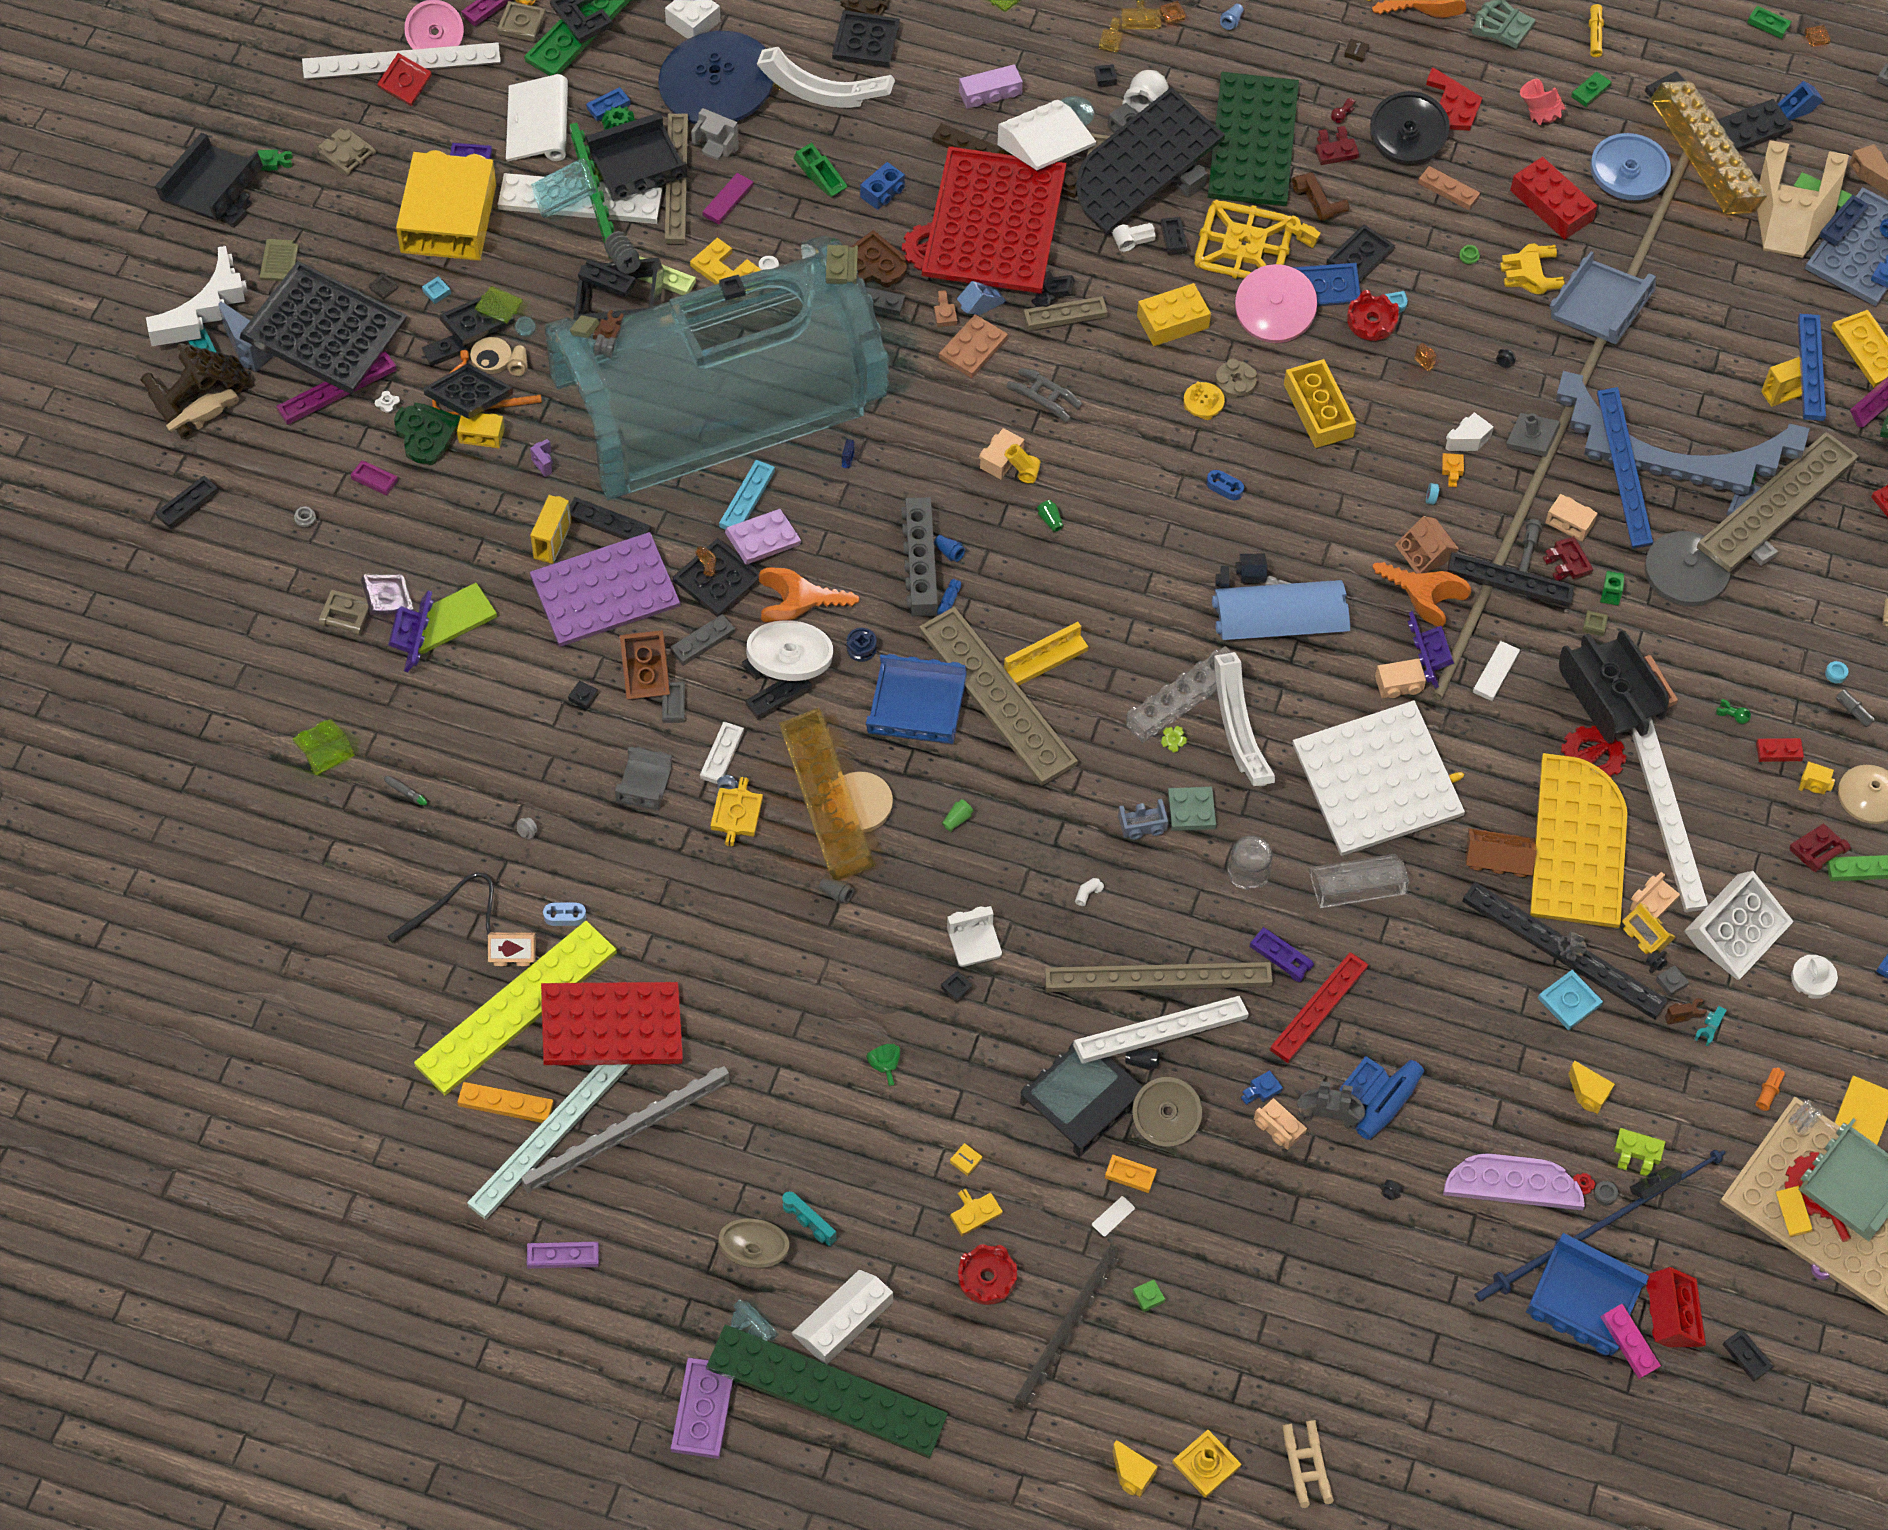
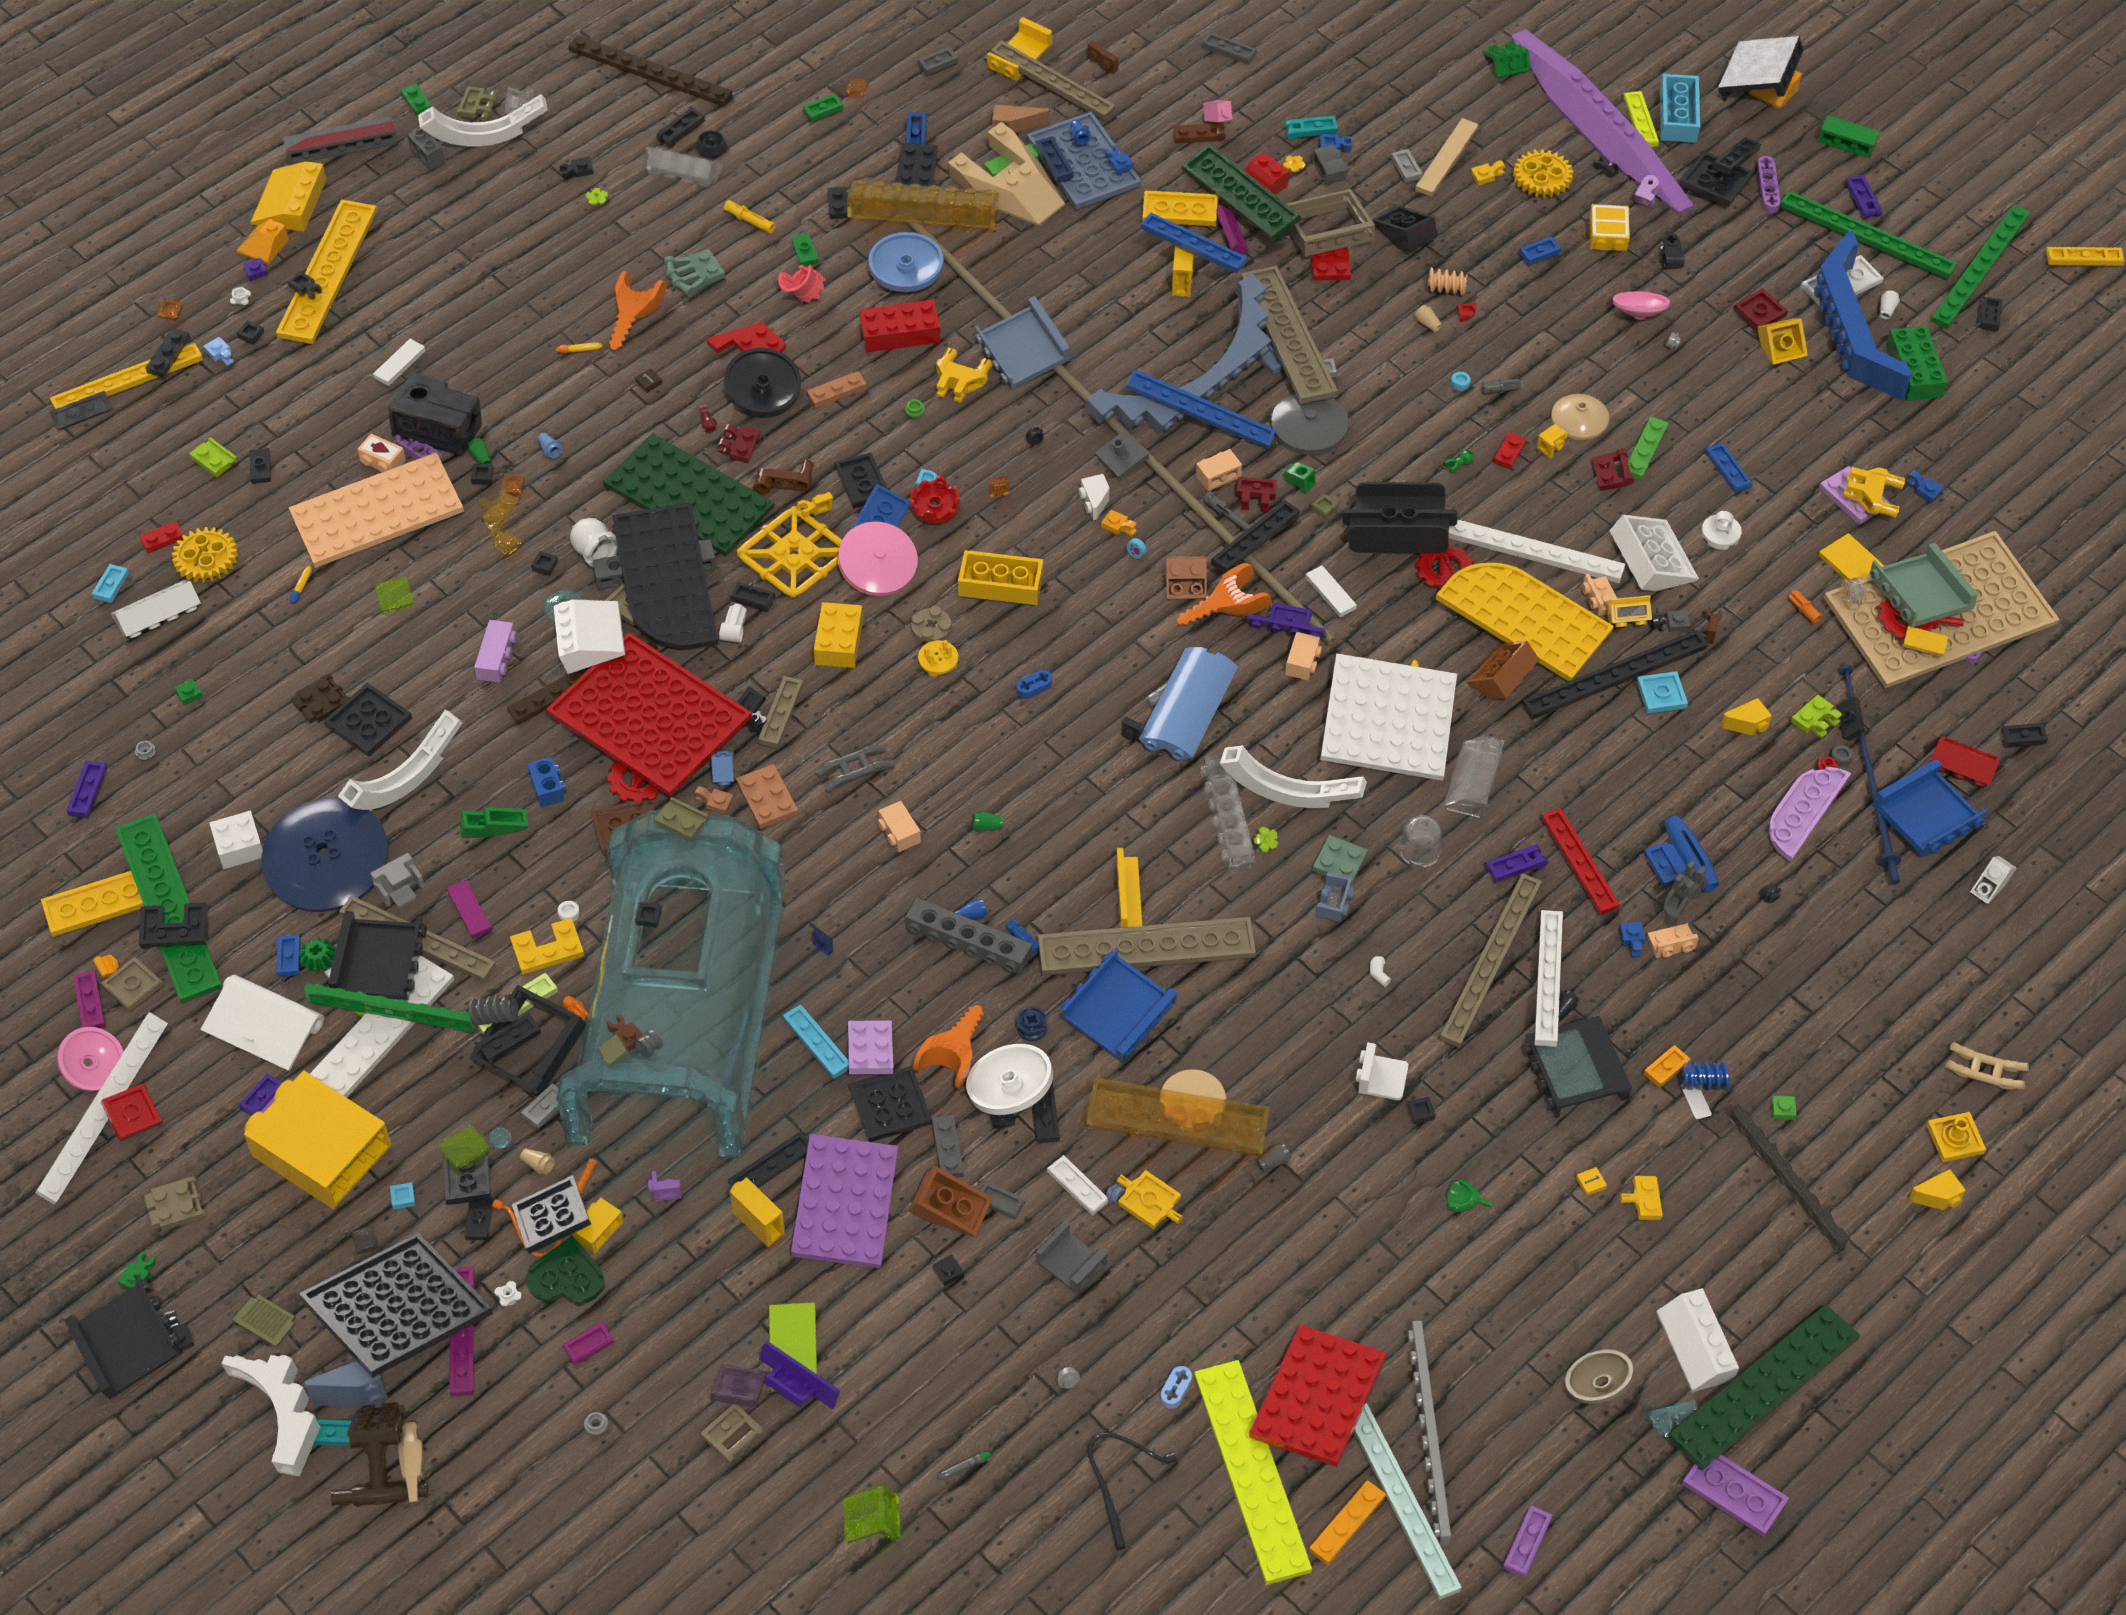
camera: 60 degrees left, 5 degrees down
black plate [155,475,219,530] -> none
tan tile [470,337,512,374] -> none
brick [488,932,536,966] -> none
clear light blue plate [531,158,597,218] -> none
clear orange arm [695,546,716,576] -> none
teal plate [782,1191,836,1247] -> none
bright green cone [942,799,974,832] -> none
red plate [958,1244,1017,1305] -> none
yellow piece [1004,444,1041,483] -> none
dark tan dish [1133,1077,1202,1147] -> none
black brick [1235,553,1267,583] -> none
flat silver gear [1558,931,1587,961] -> none
dark pink plate [1601,1304,1661,1379] -> none
teal plate [1695,1006,1726,1047] -> none
none -> blue piece [1681,1062,1729,1090]
none -> white slope [1970,856,2017,904]

